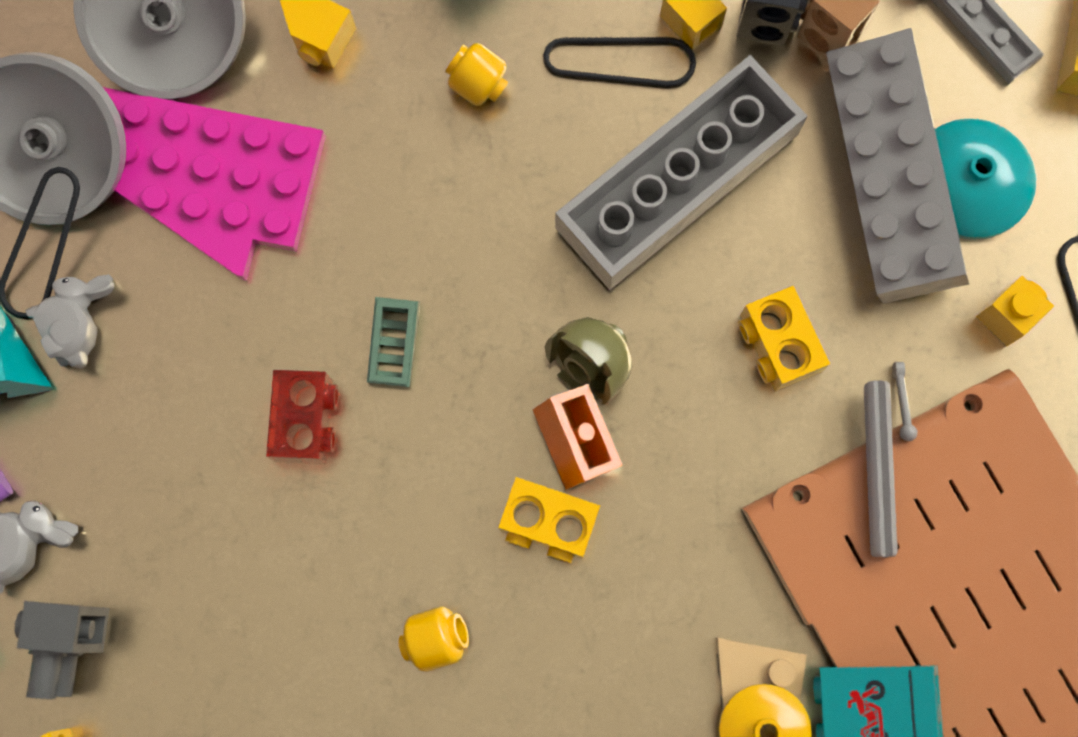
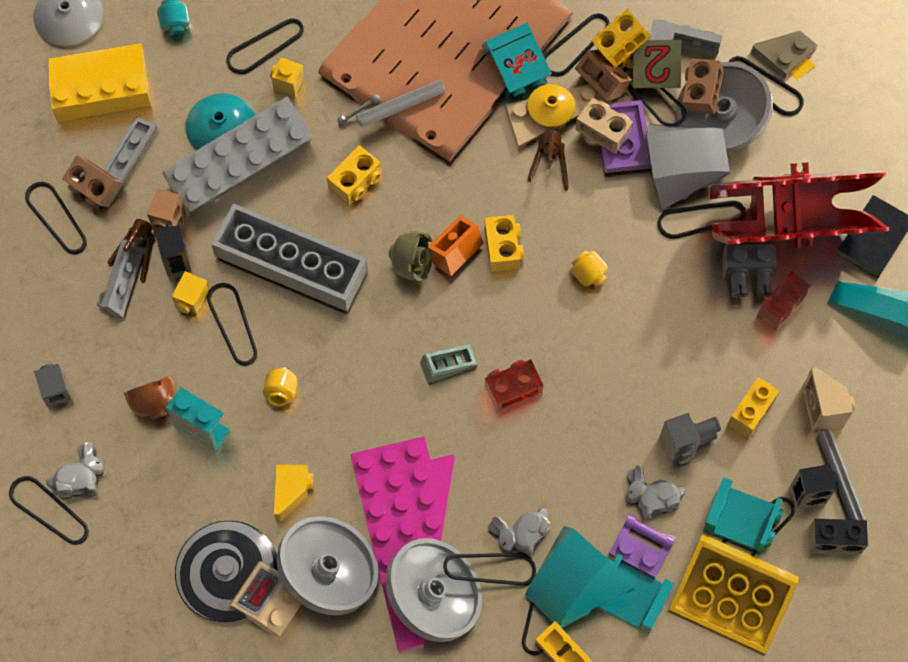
camera: 120 degrees left, 10 degrees down
none -> reddish brown plant [528,130,569,189]

